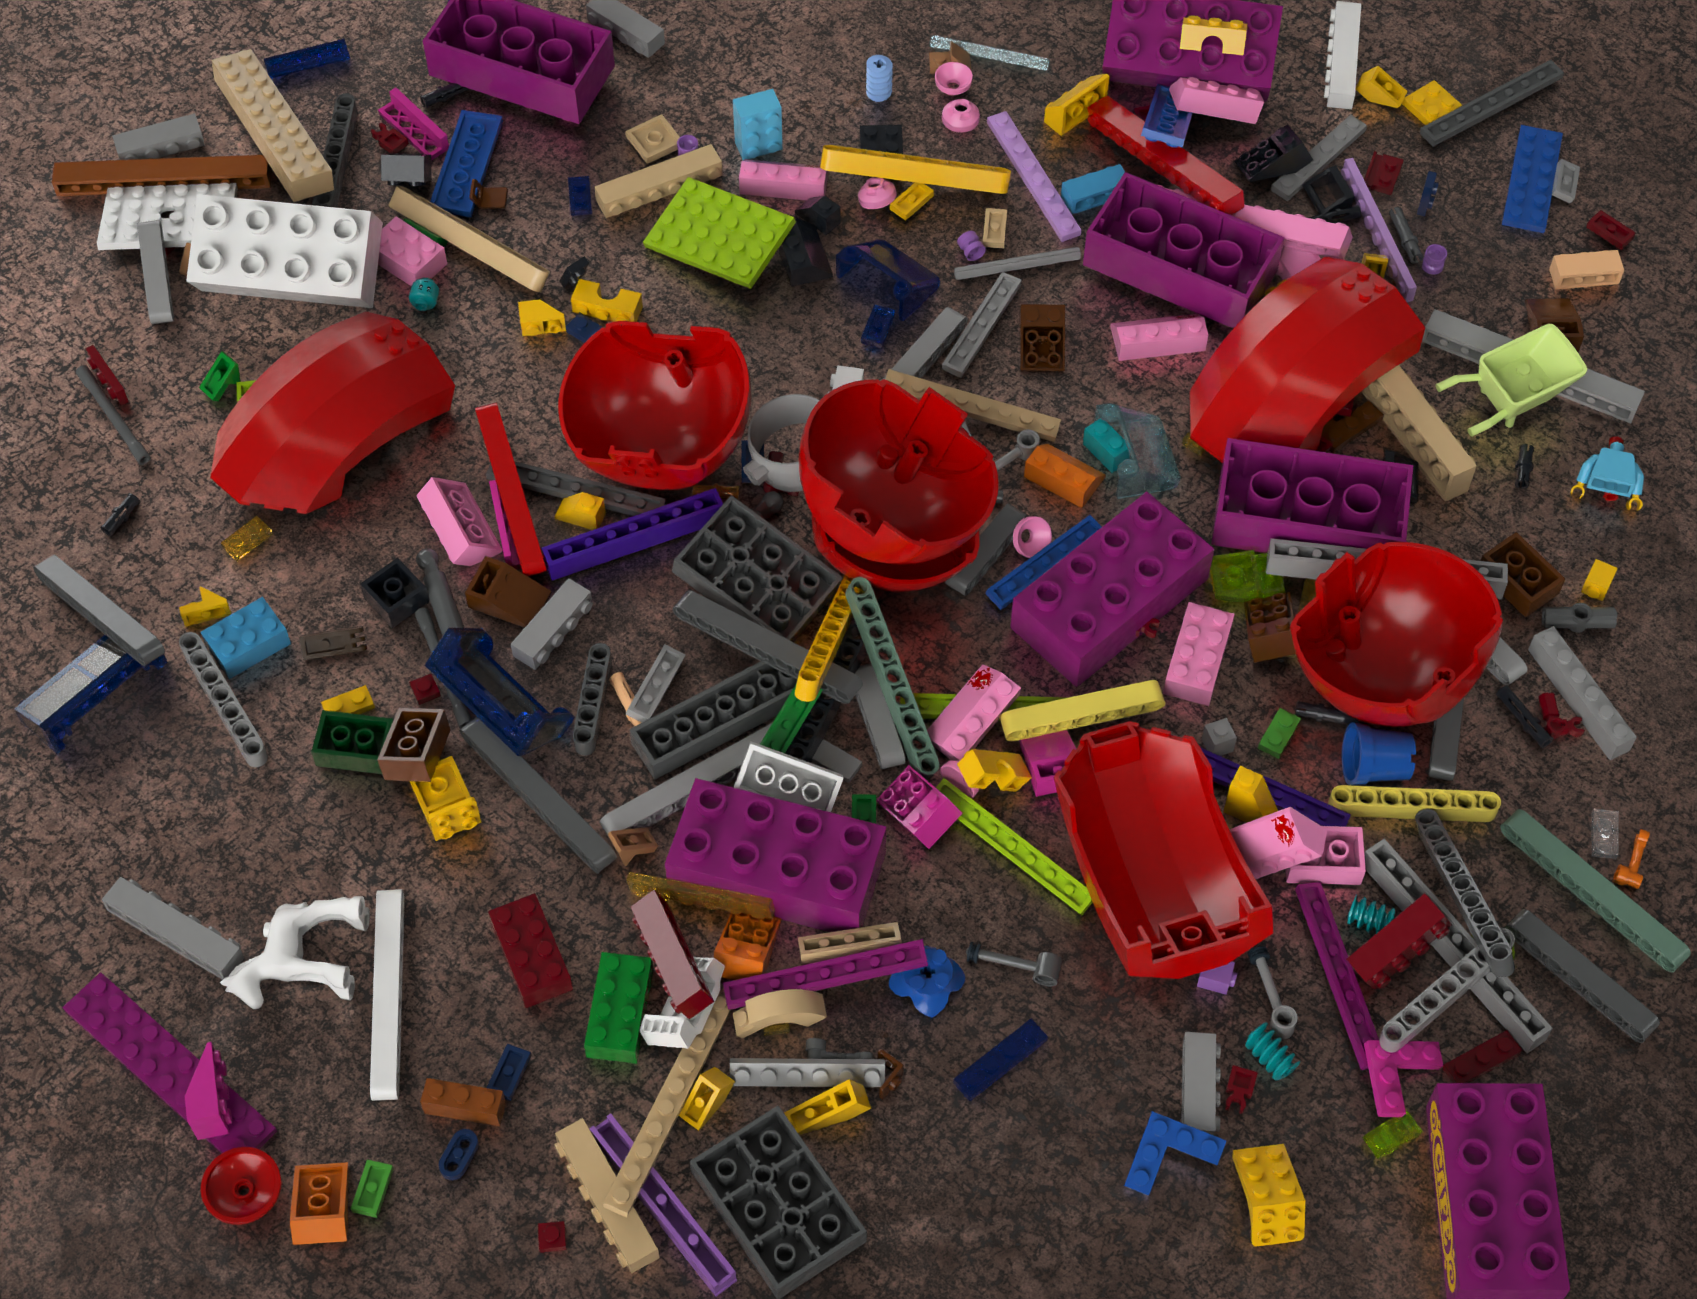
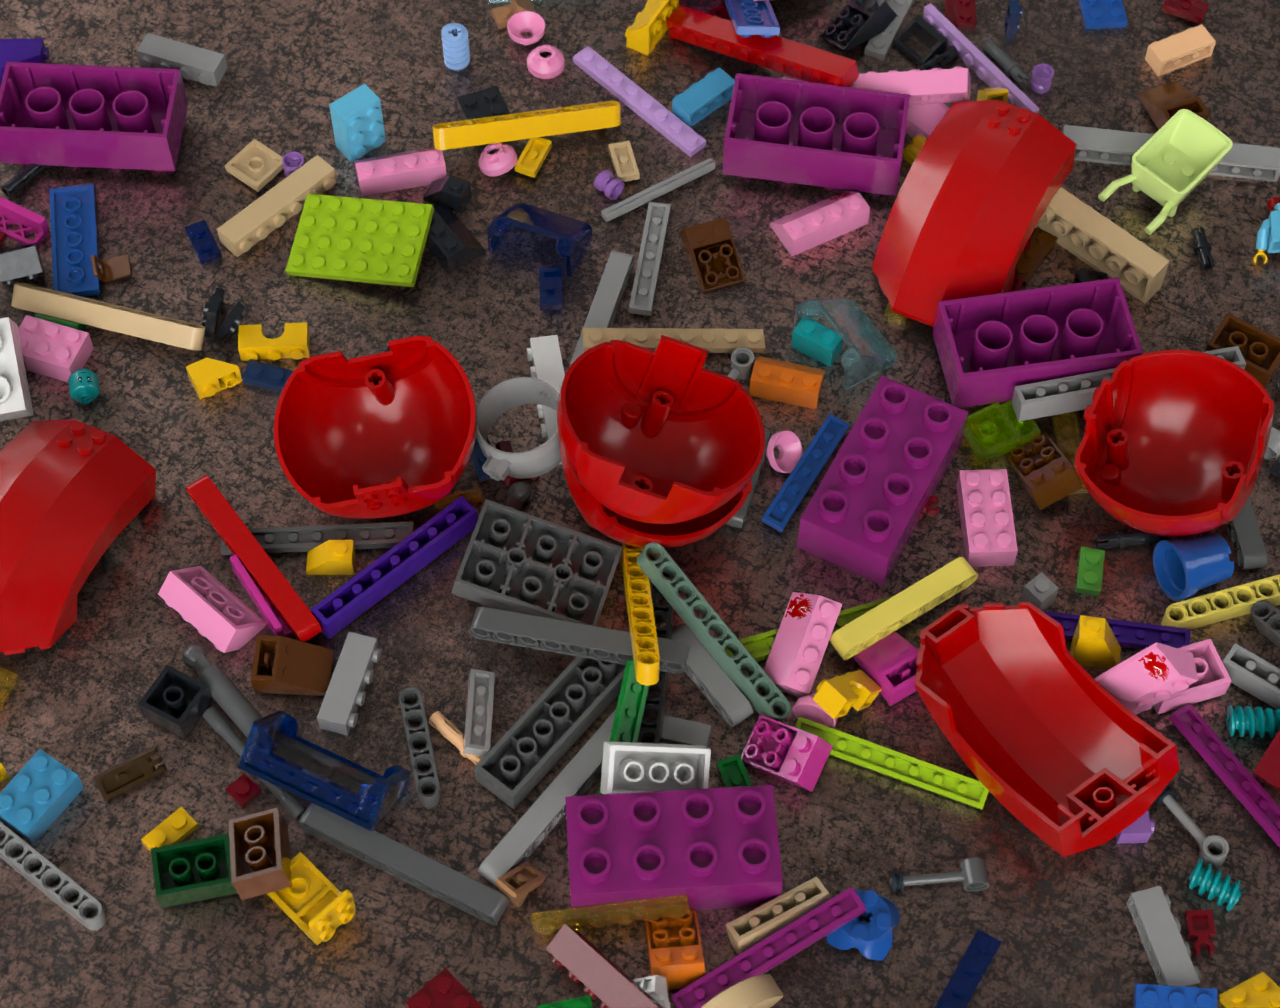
camera: 20 degrees left, 0 degrees up
none -> black plate [202,288,225,338]

